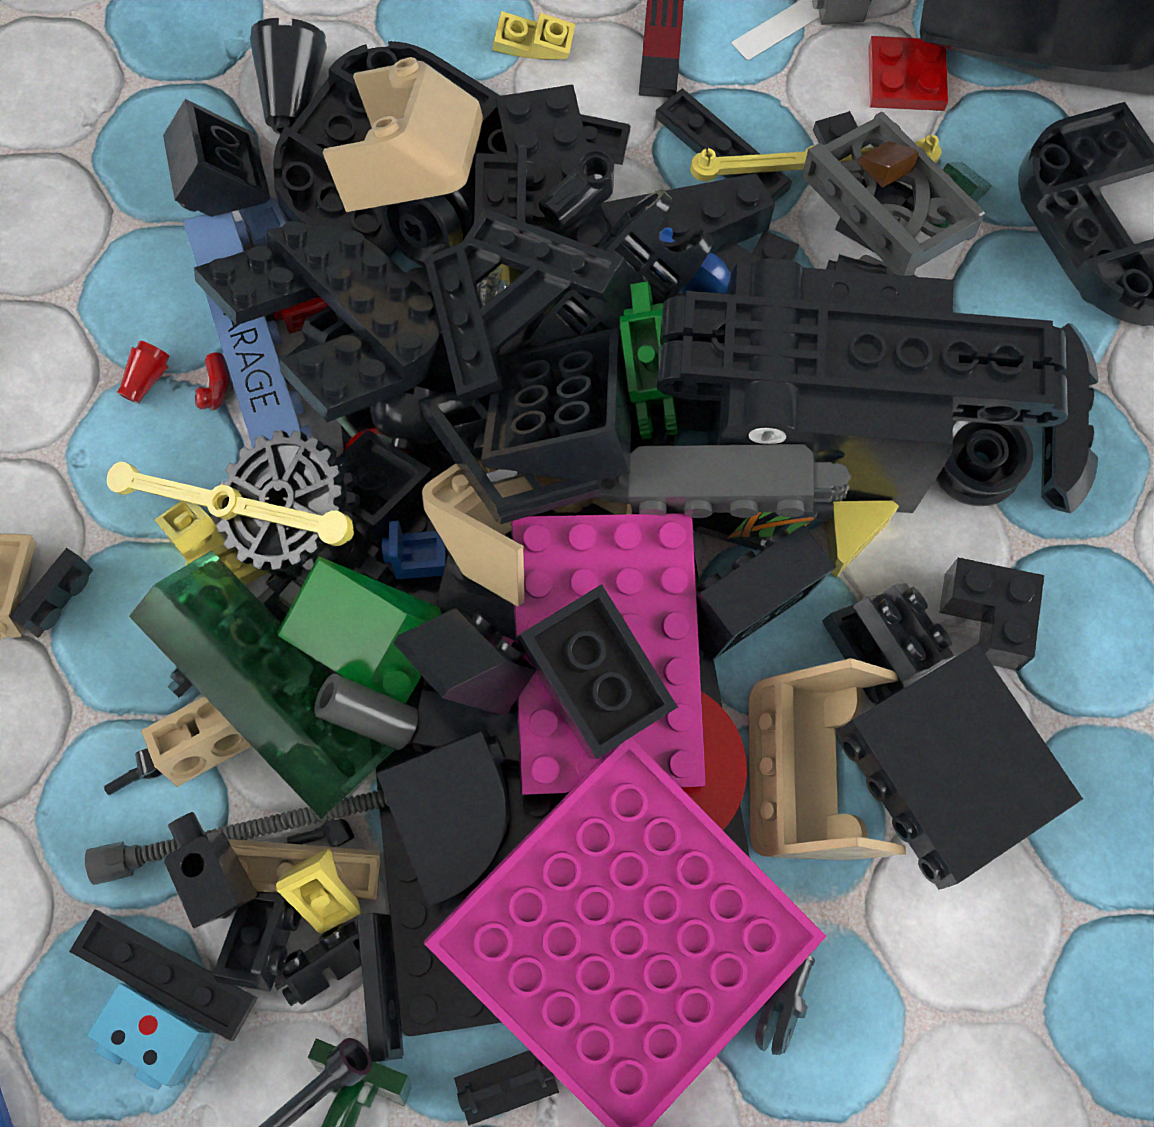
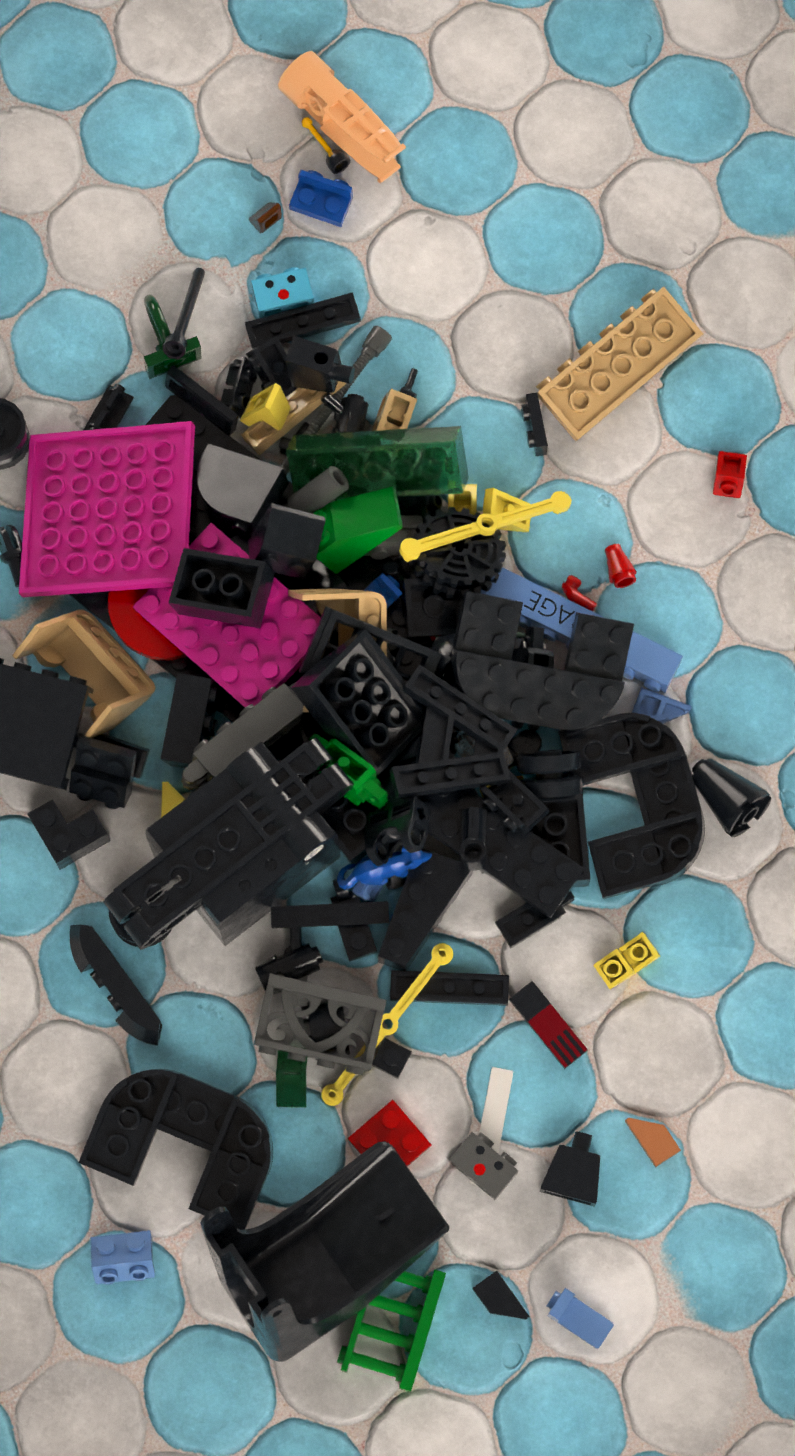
camera: 140 degrees right, 5 degrees up
black slope [163,99,271,217] -> none
tan windscreen [323,57,483,212] -> none
reddish brown slope [857,141,919,188] -> none
none -> black piece [321,392,371,461]

